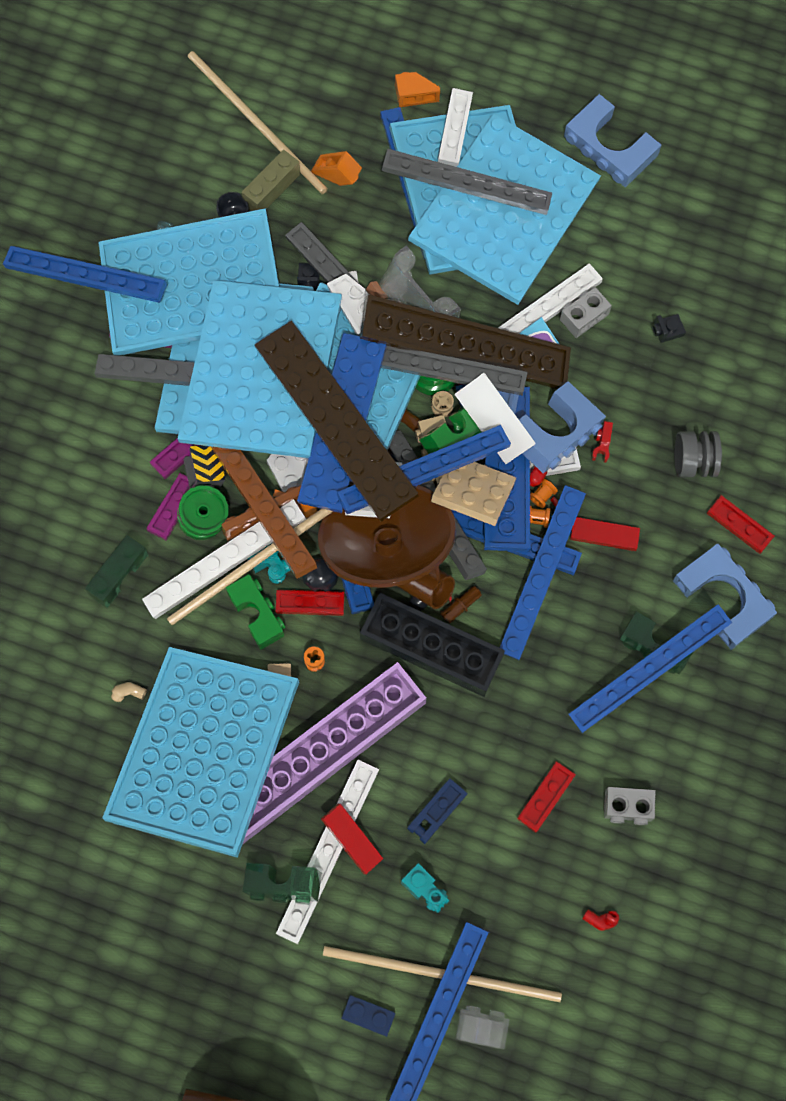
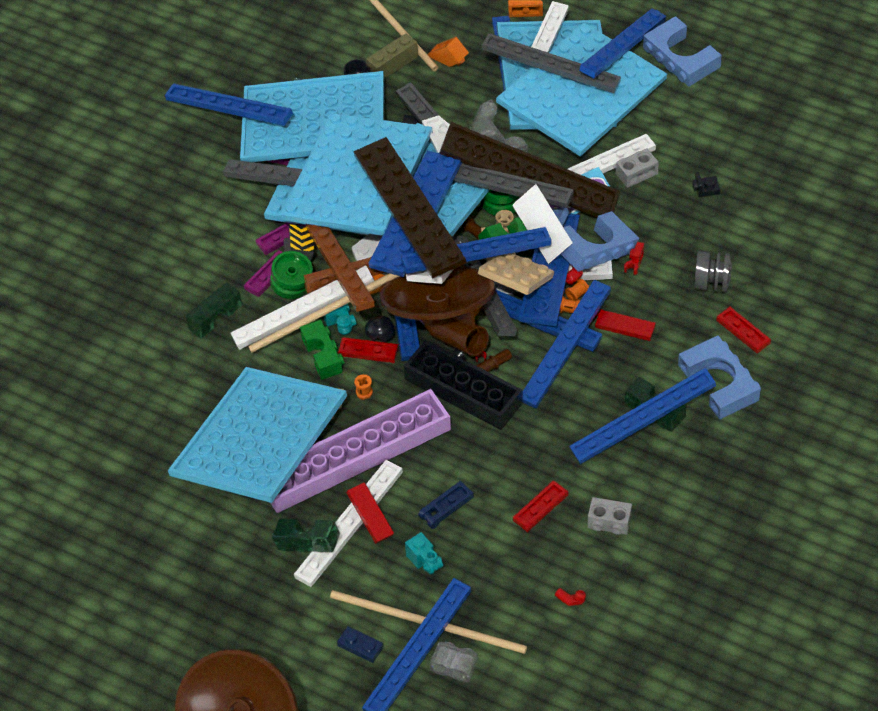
camera: 15 degrees right, 20 degrees down
tan arm [111,682,147,702] -> none
none -> blue plate [579,9,666,78]

